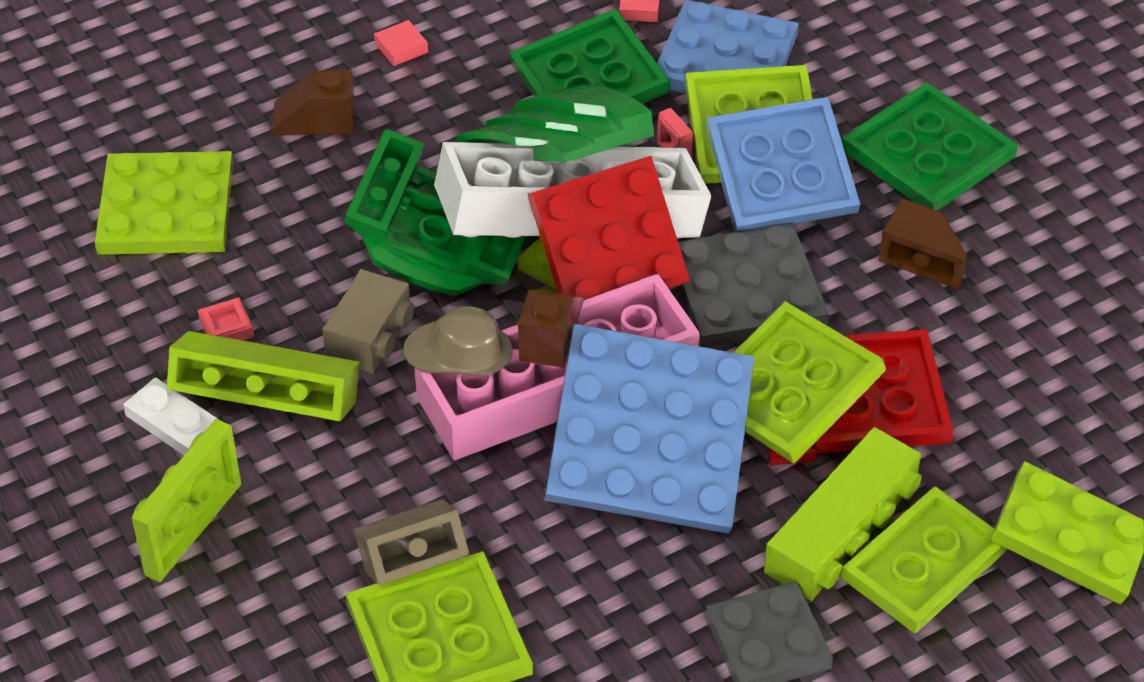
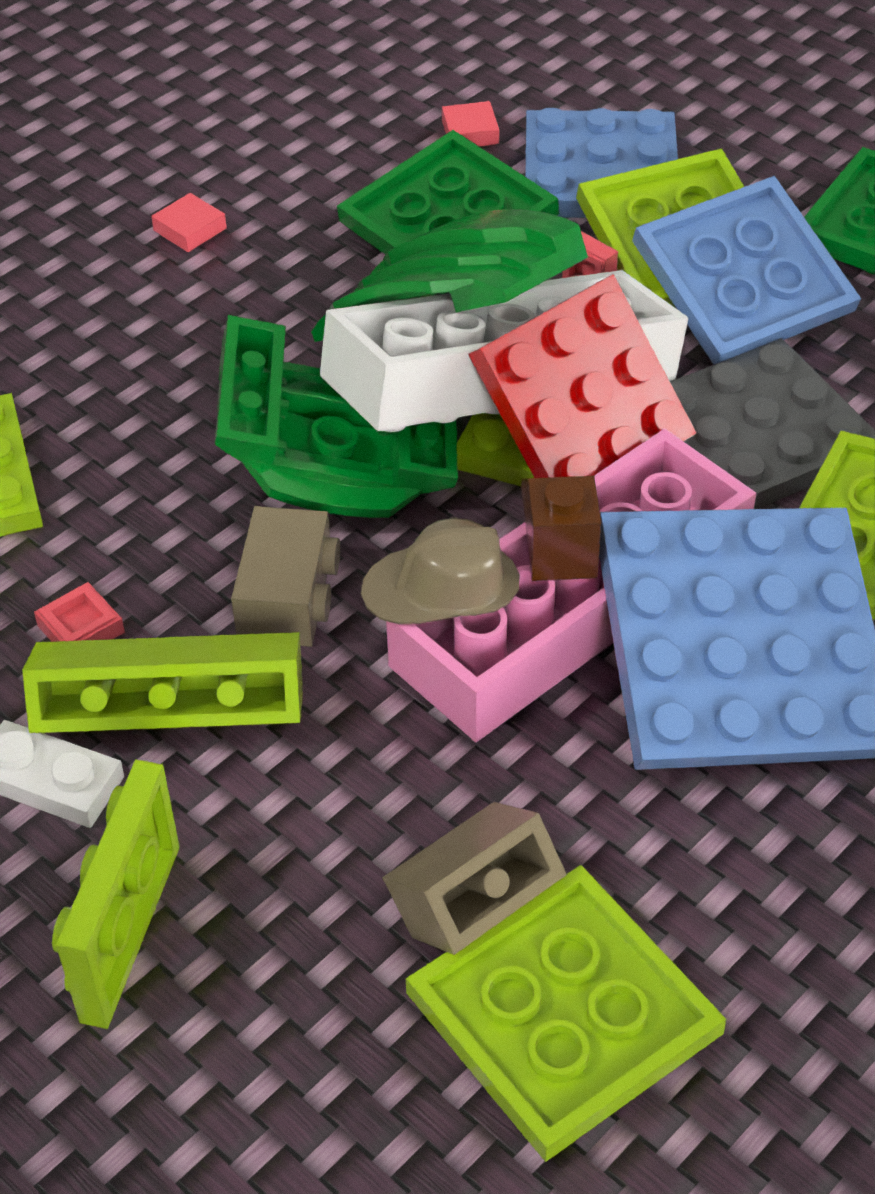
camera: 15 degrees left, 0 degrees up
reddish brown slope [272,70,355,136] -> none

